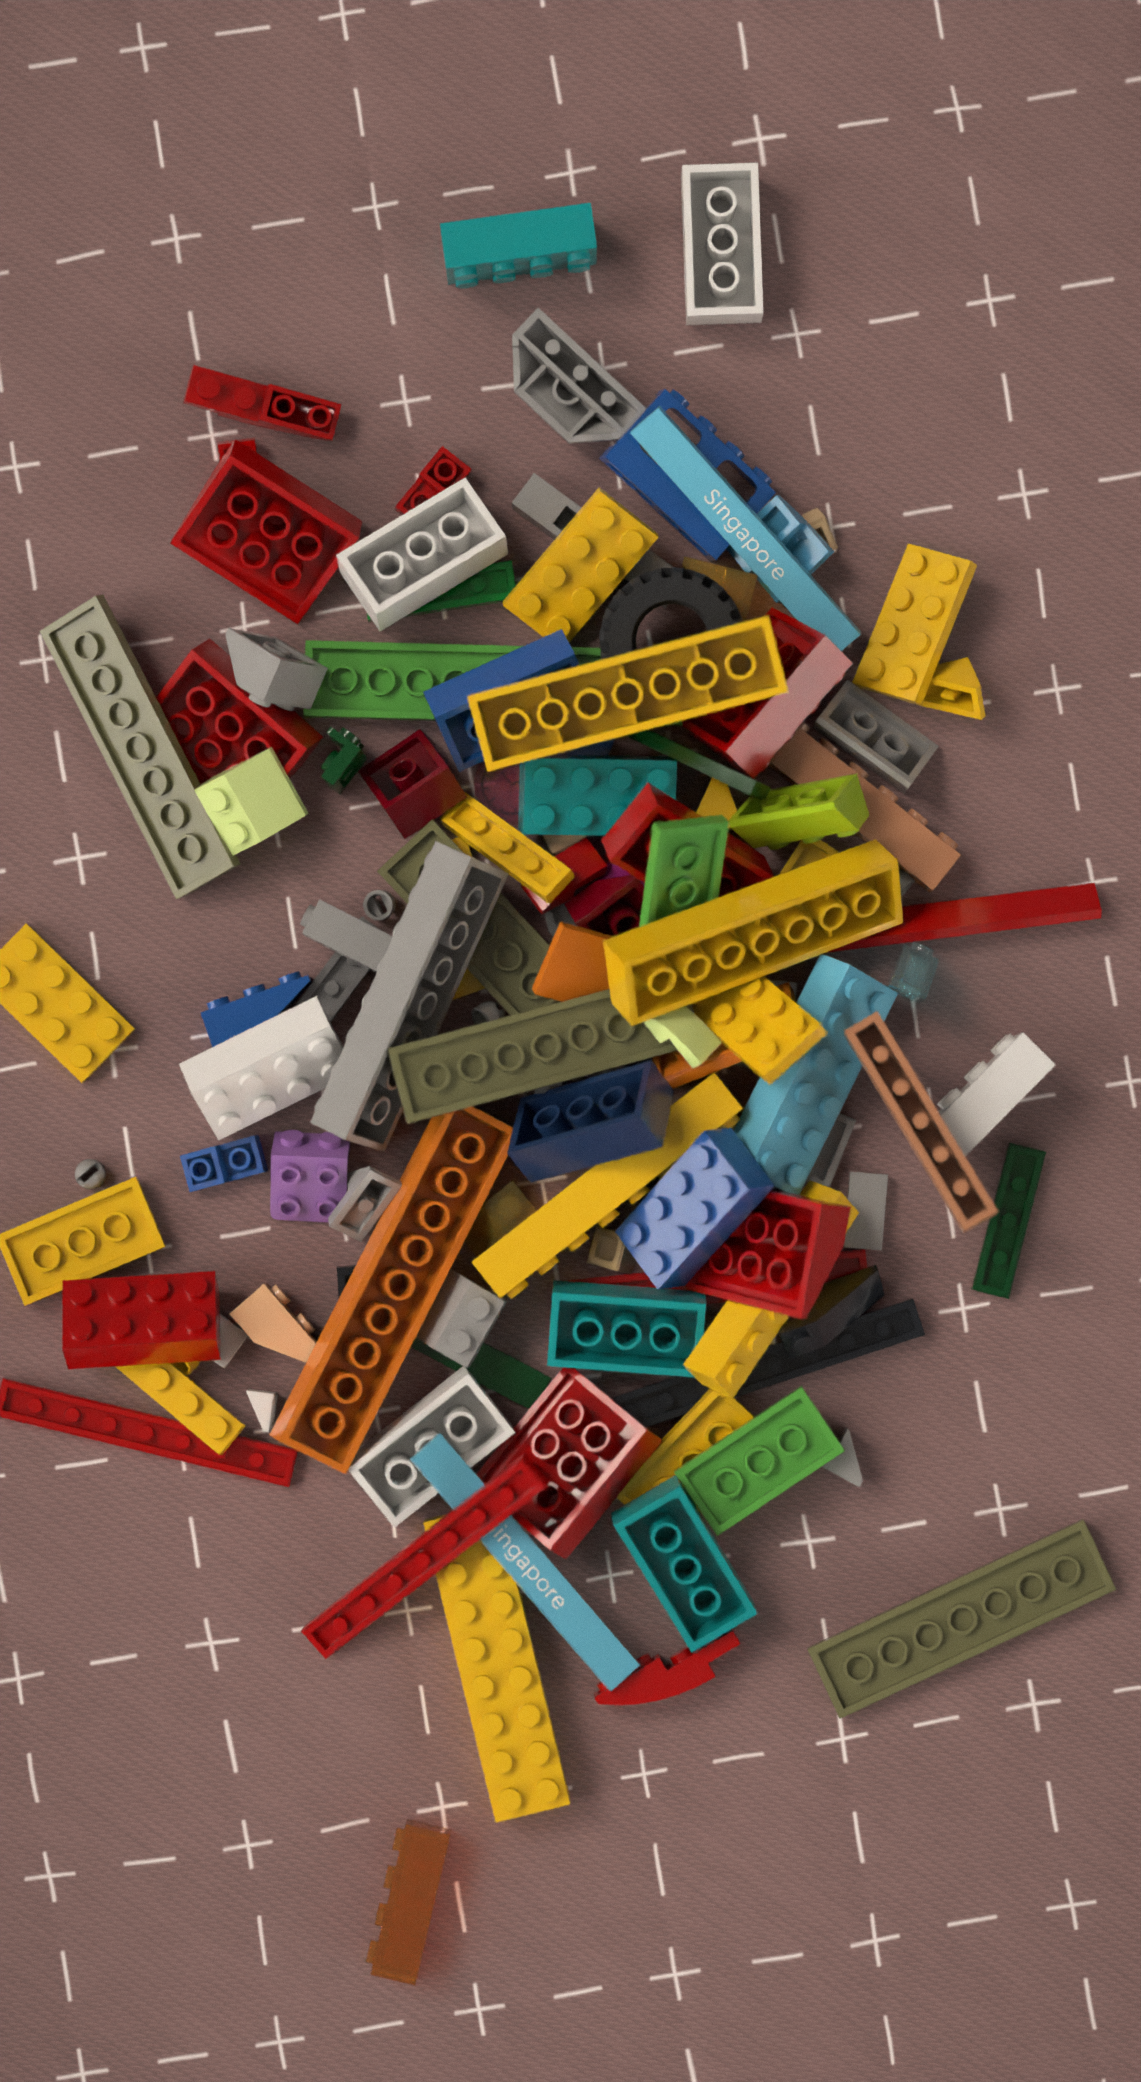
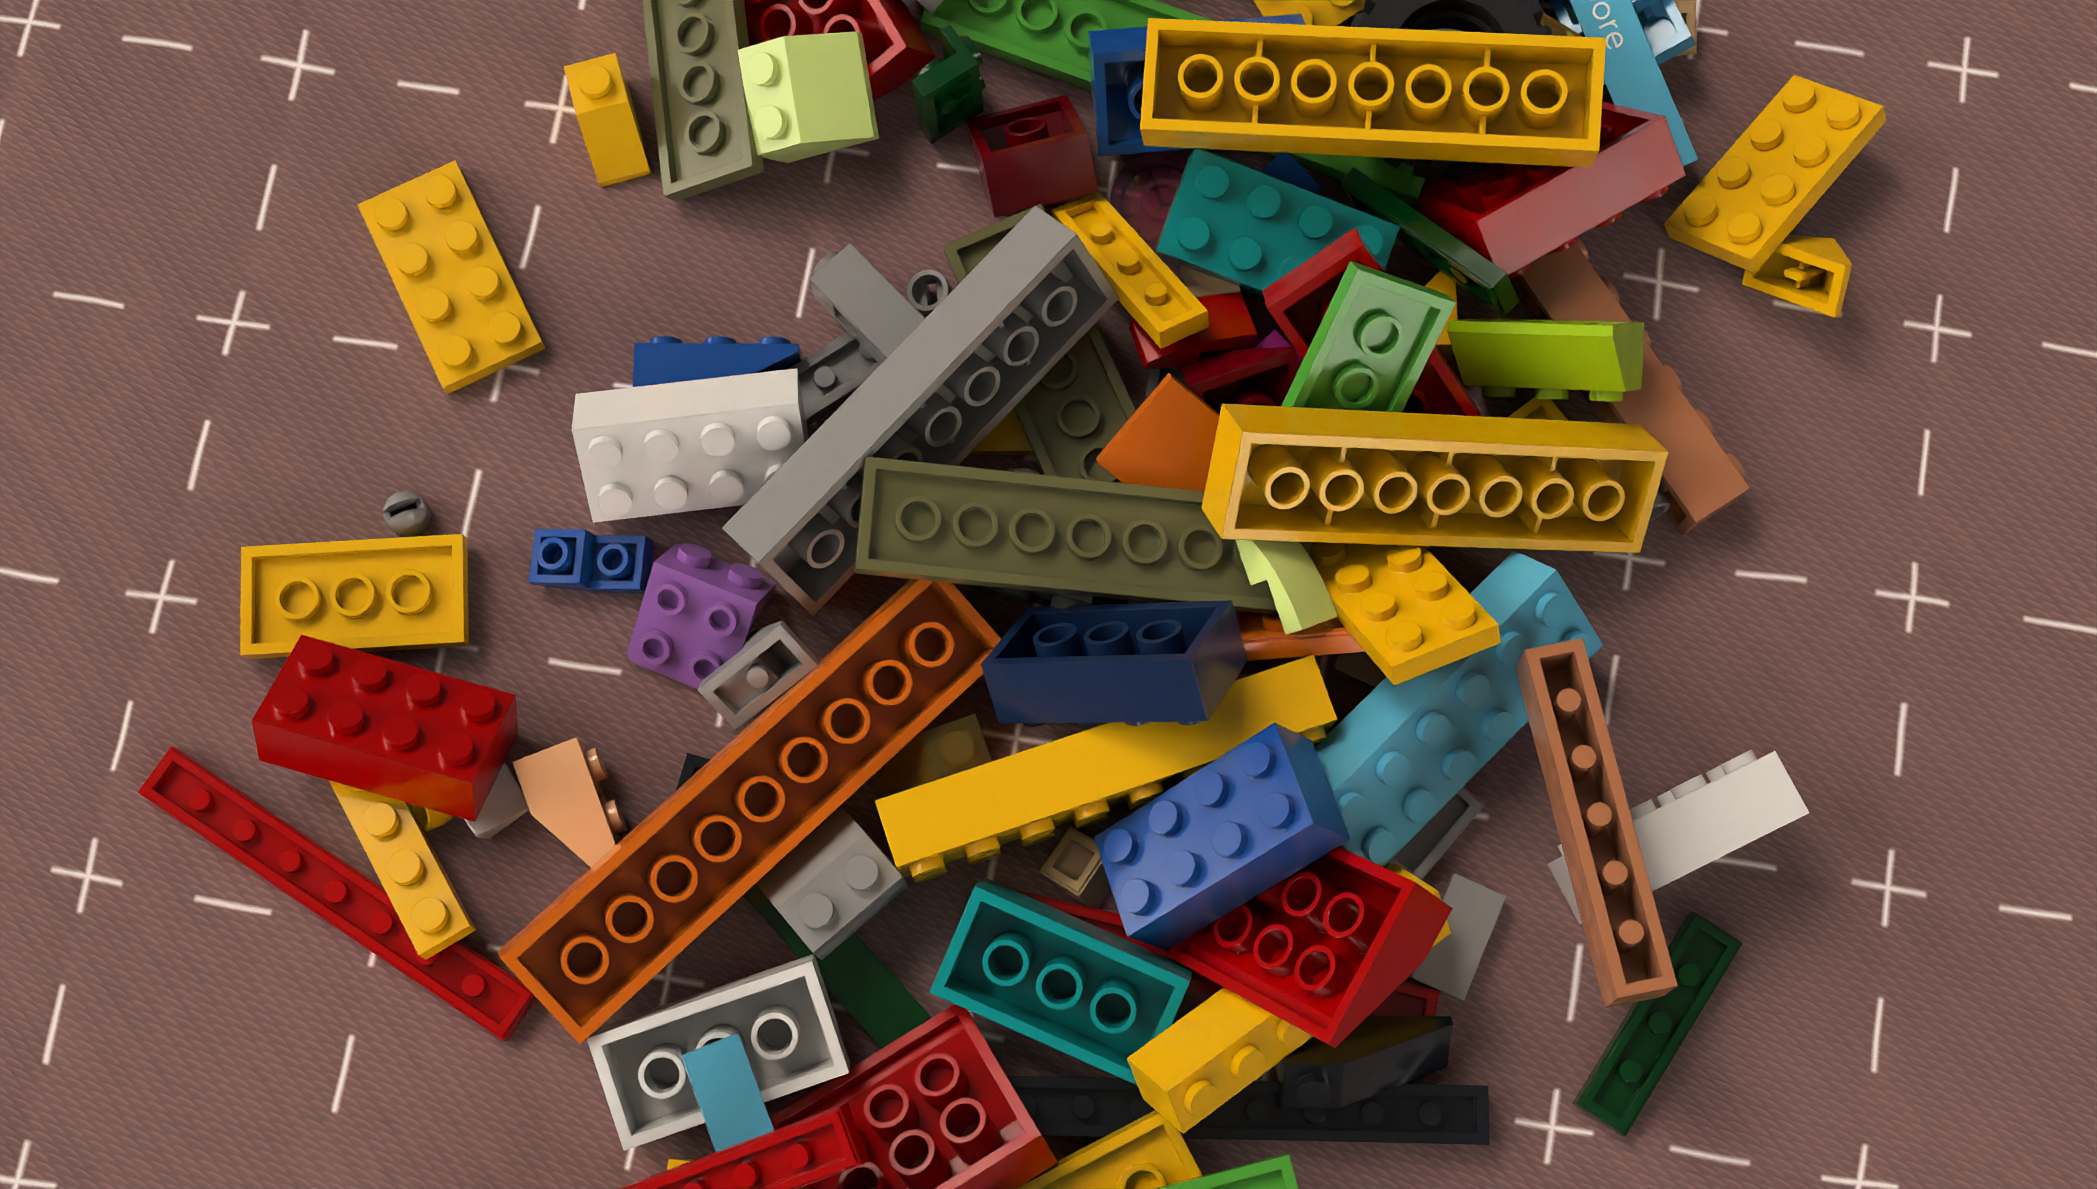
camera: 20 degrees right, 10 degrees down
white slope [246,1389,278,1432] -> none
light grey slope [813,680,939,793] -> none
red tile [826,883,1102,953] -> none
clear light blue slope [885,942,940,1003] -> none
none -> yellow slope [564,53,652,187]

